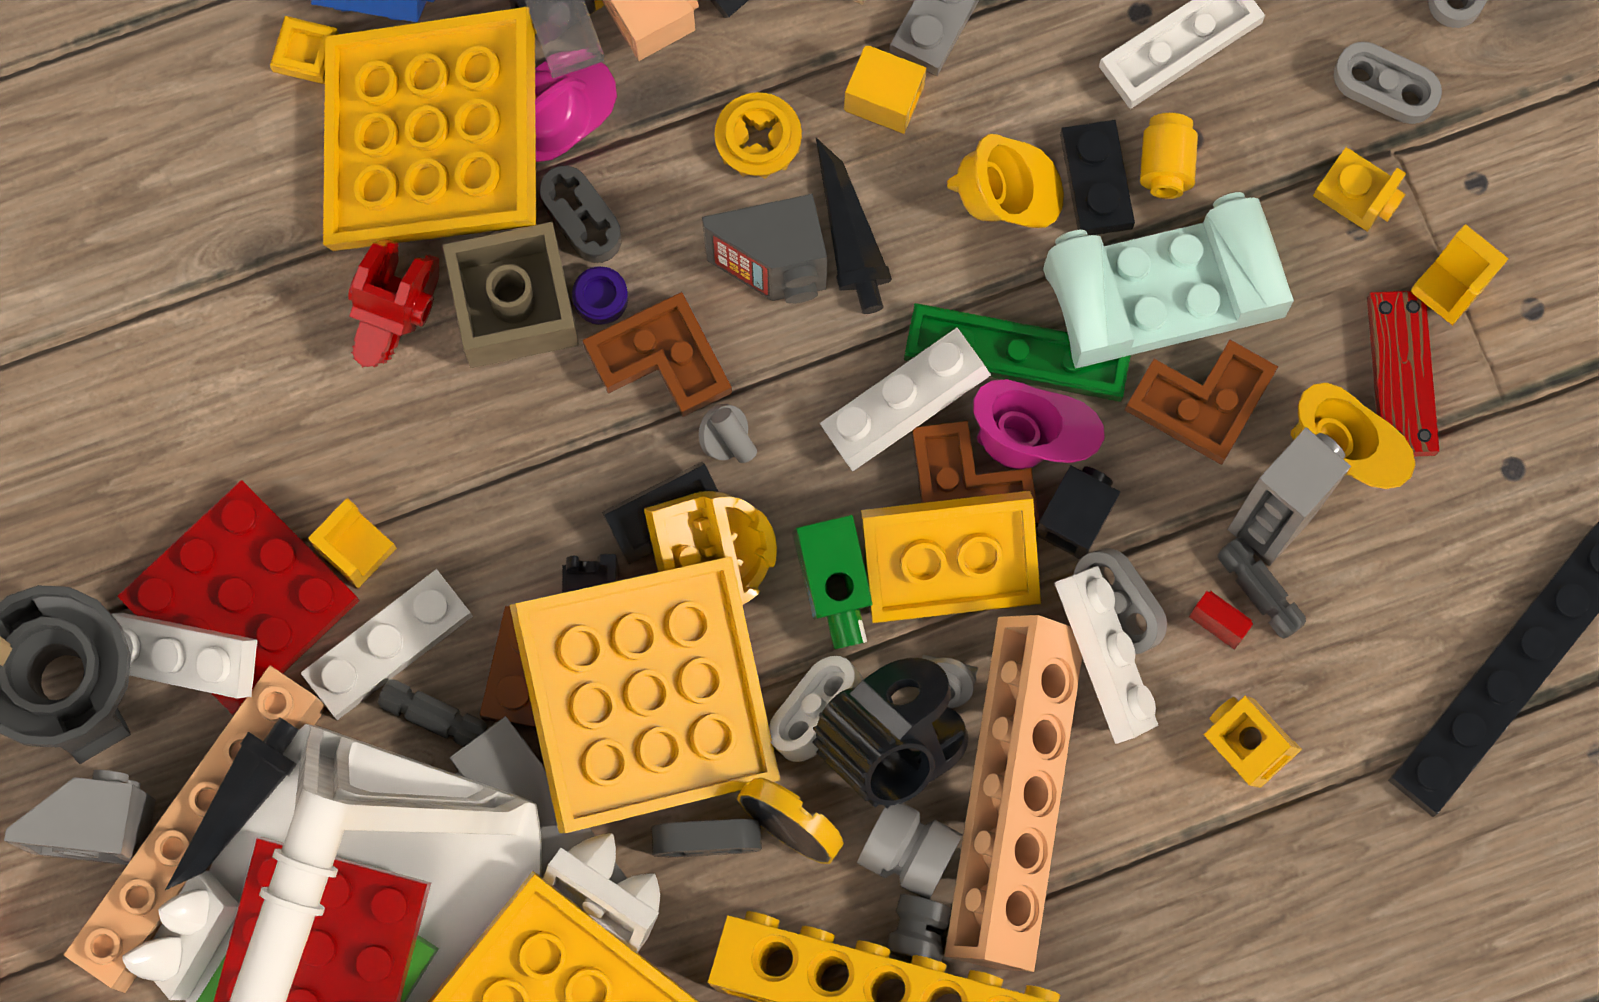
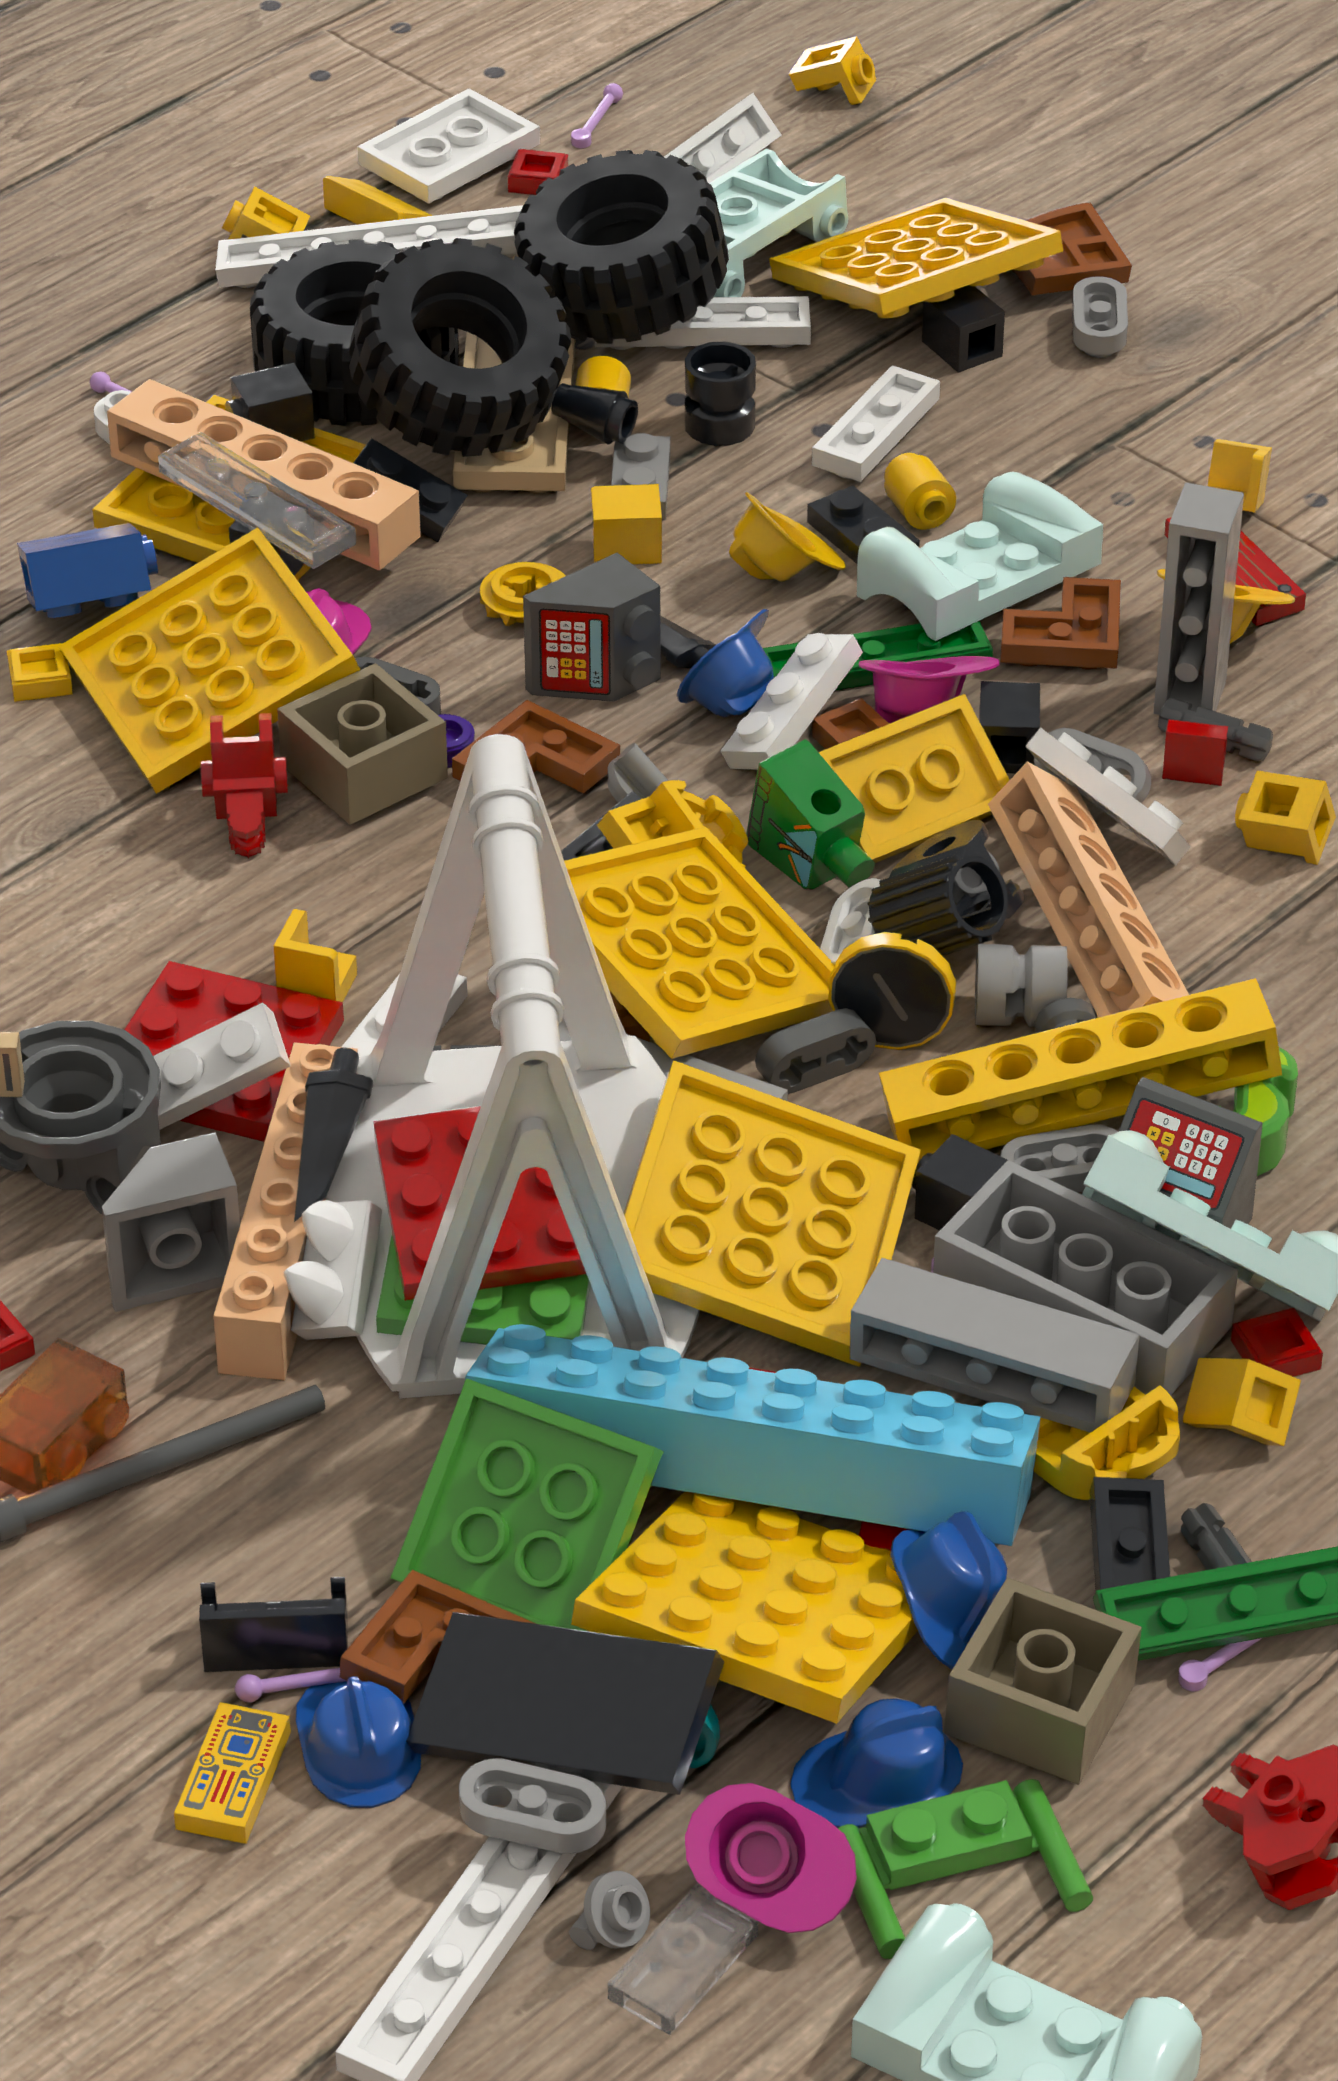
camera: 25 degrees left, 35 degrees down
white tile [543,833,660,953] -> none
yellow bracket [1313,147,1406,232] -> none
light grey plate [1334,42,1442,124] -> none
none -> blue piece [677,609,774,717]

